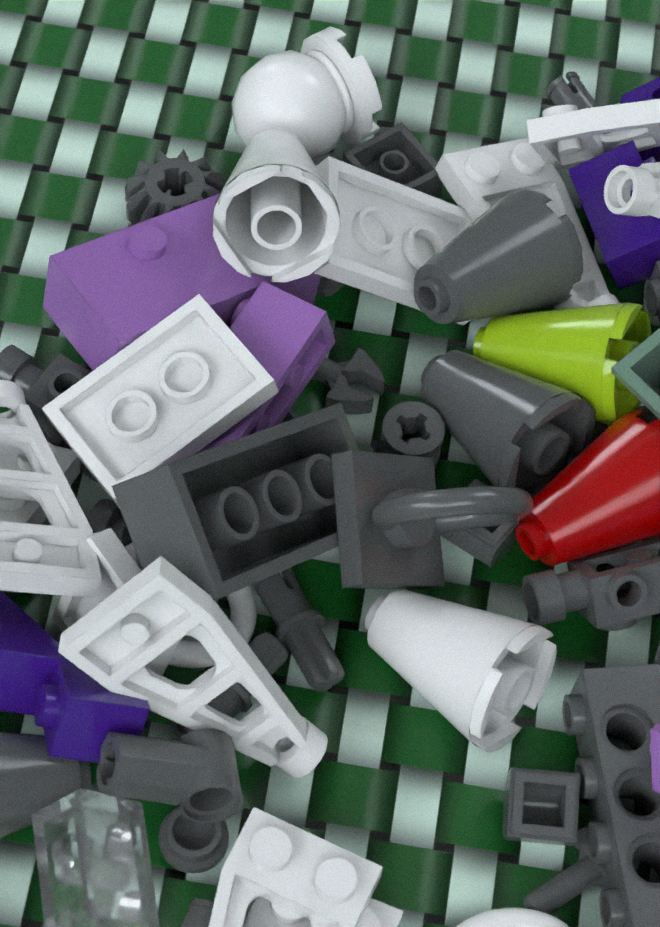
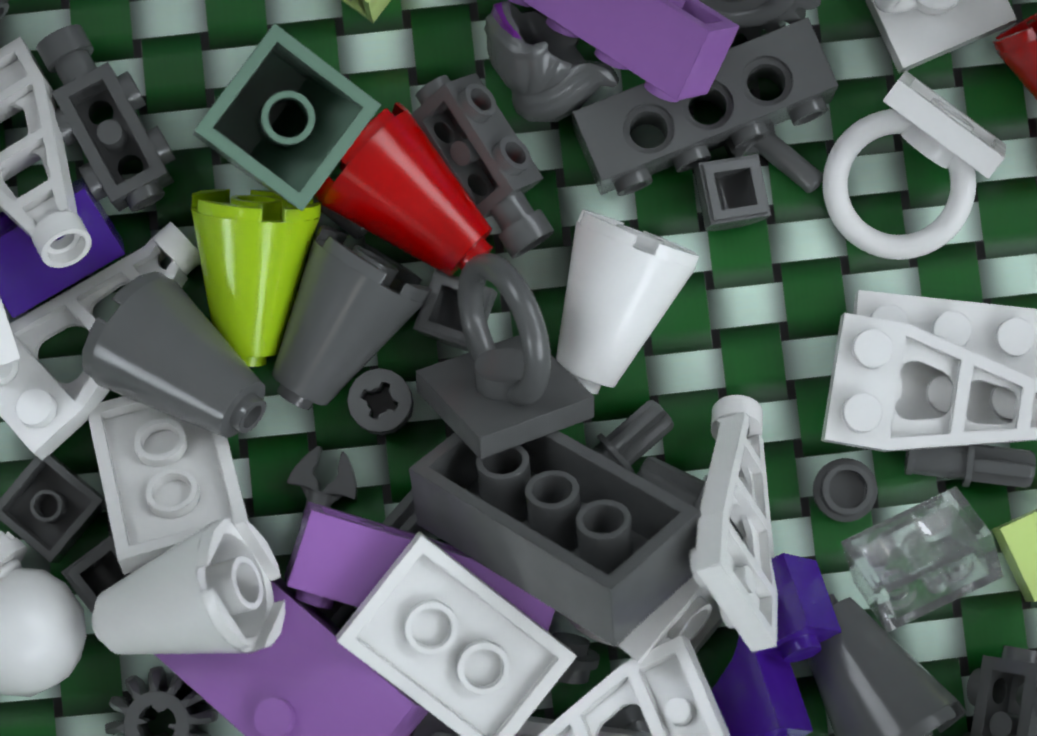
camera: 100 degrees left, 25 degrees up
dark grey piece [96,729,244,823] -> none

